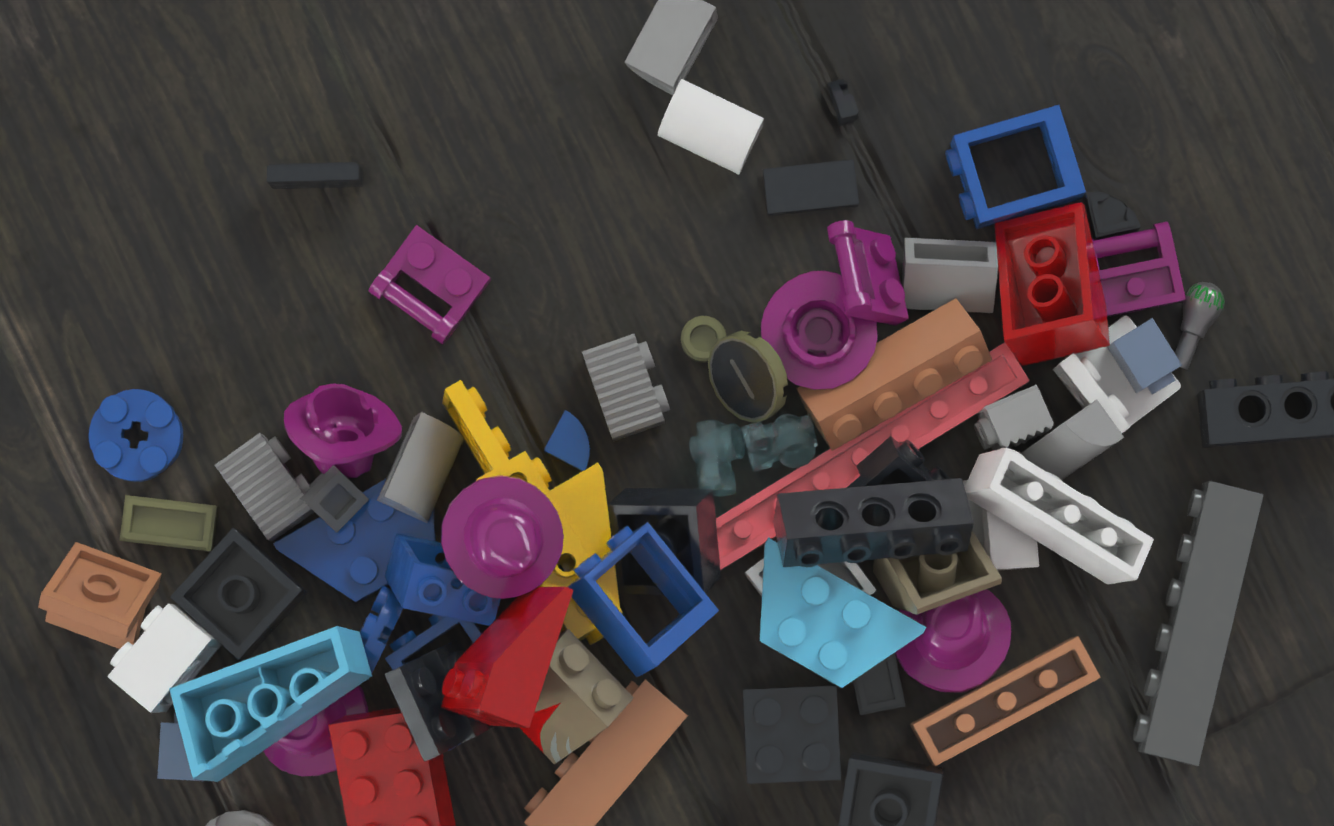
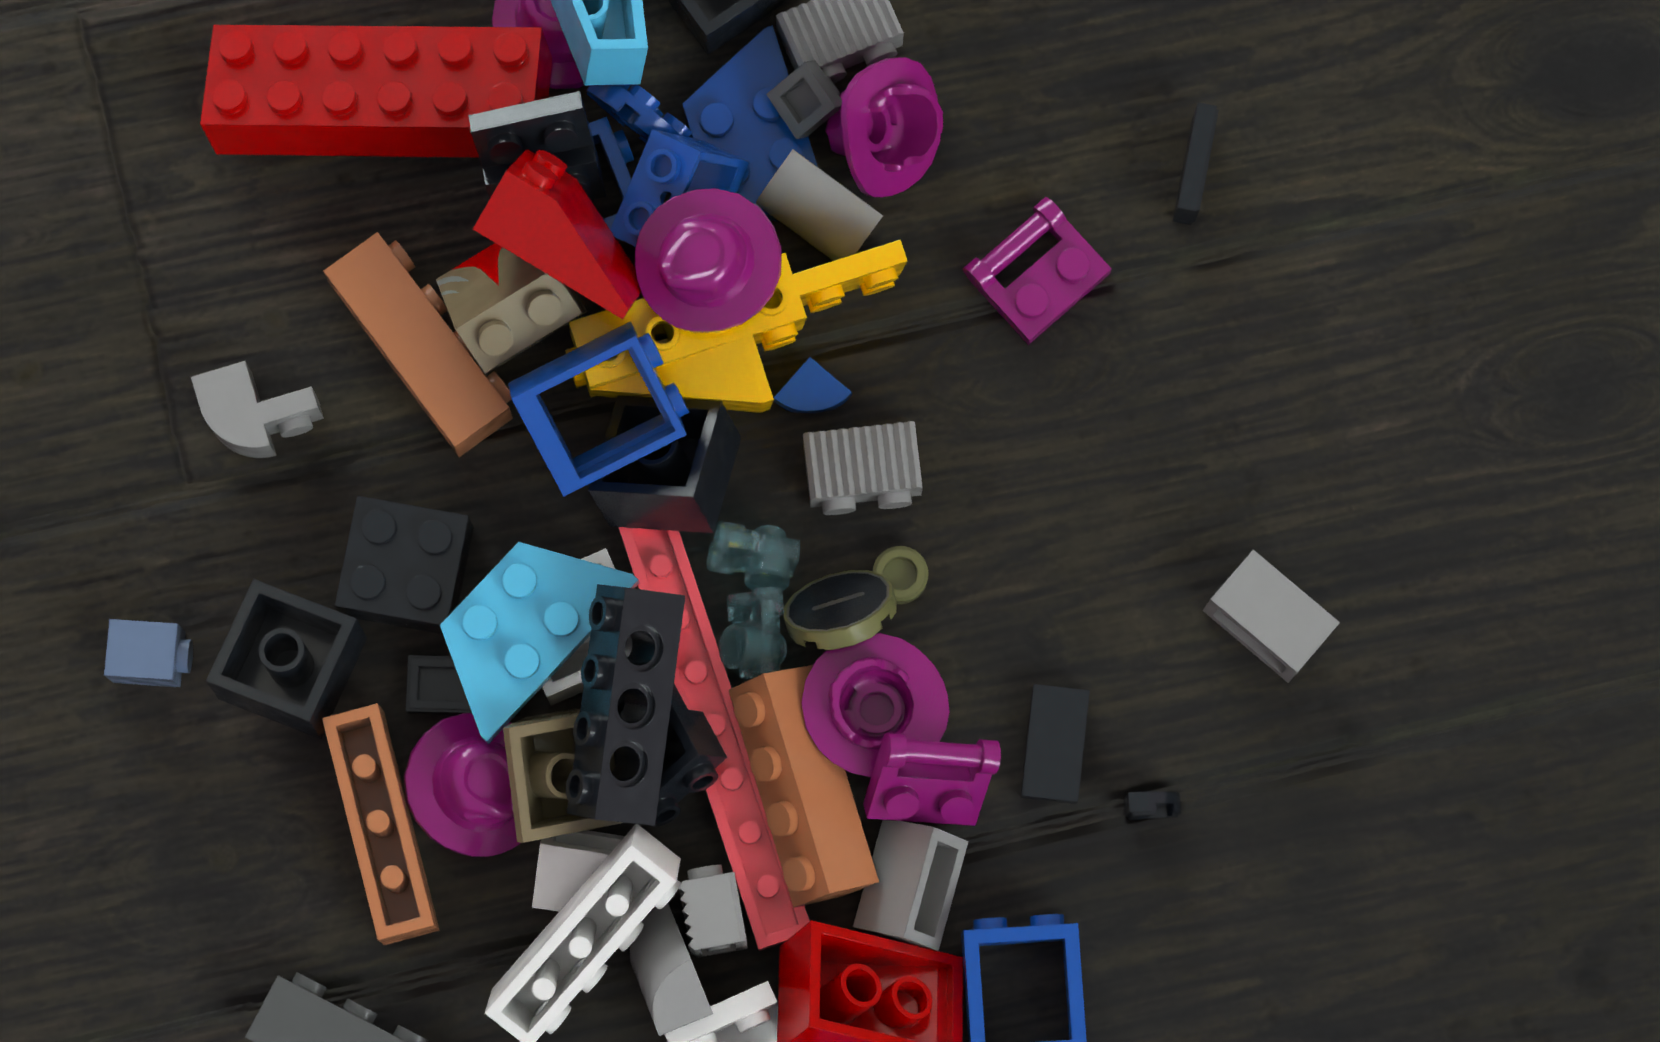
camera: 95 degrees right, 5 degrees down
white brick [658,79,764,175] -> none

